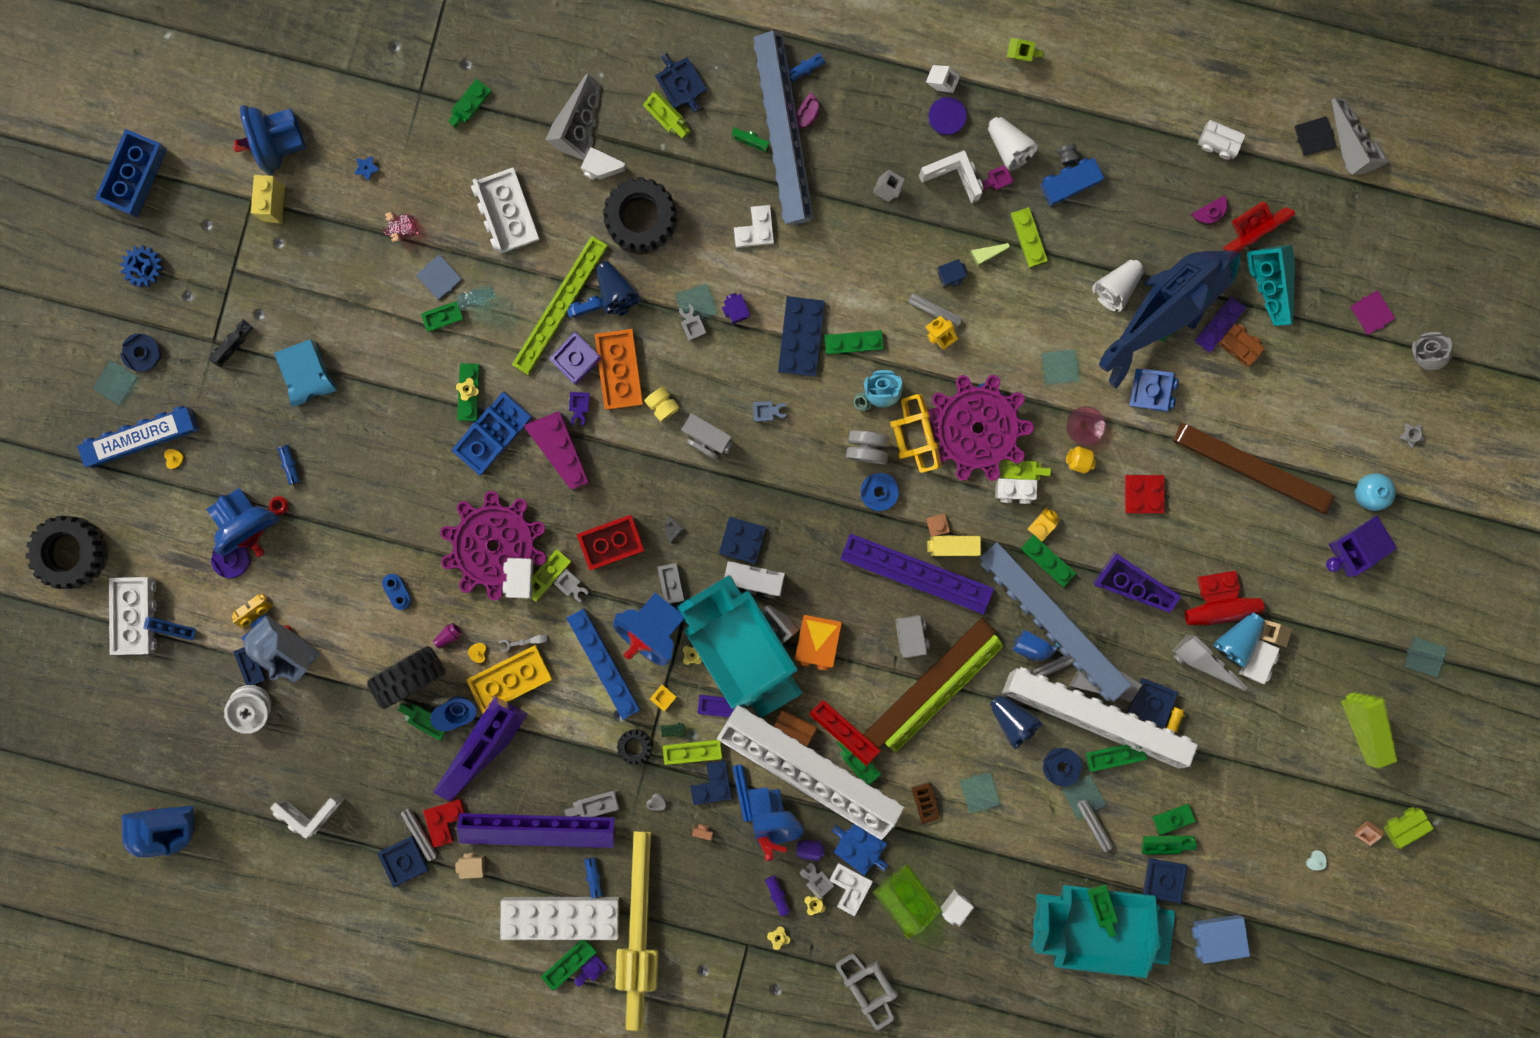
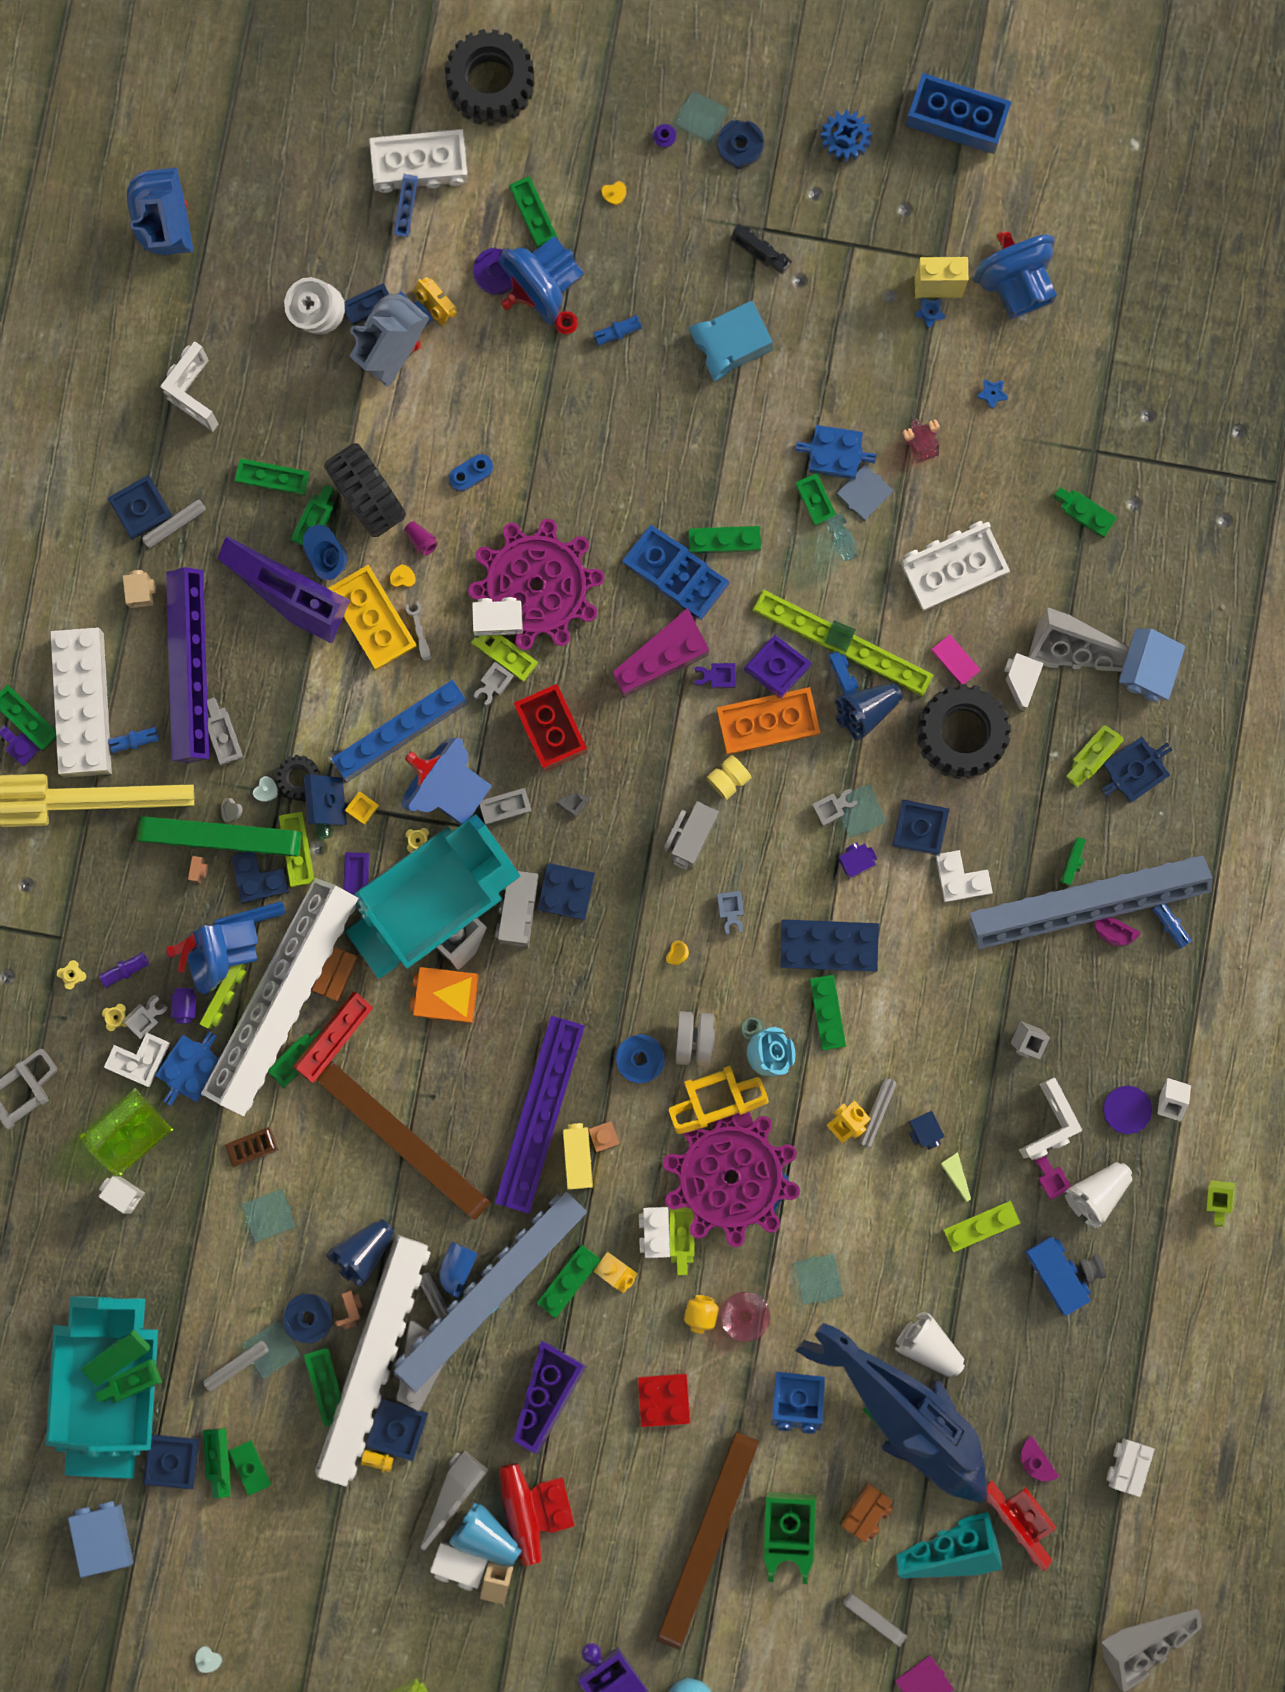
camera: 80 degrees right, 5 degrees down
blue brick [77,406,199,468] -> none
red plate [423,799,465,847] -> none
light yellow plate [456,378,479,401] -> none
lime tile [884,634,1004,753] -> none
light grey brick [895,615,929,658] -> none
dark purple plate [1194,296,1246,353] -> none
black piece [1294,116,1336,156] -> none
none -> green tile [80,1329,151,1386]
none -> green beam [137,817,302,857]
none -> lime plate [200,964,246,1030]
none -> green plate [235,458,310,497]
none -> light aqua piece [253,776,278,802]
none -> dark blue plate [304,775,347,826]
none -> nougat bracket [336,1290,363,1329]
none -> green tile [508,176,558,249]
none -> dark purple plate [653,124,676,148]
none -> yellow piece [666,940,689,966]
none -> green brick [764,1492,817,1584]
none -> blue plate [795,425,876,479]
none -> clear green tile [824,620,856,652]
none -> light grey beam [842,1592,907,1646]
none -> dark blue plate [892,799,950,856]
none -> blue plate [915,298,946,327]
none -> dark pink tile [931,634,981,684]
none -> medium blue brick [1119,629,1185,702]

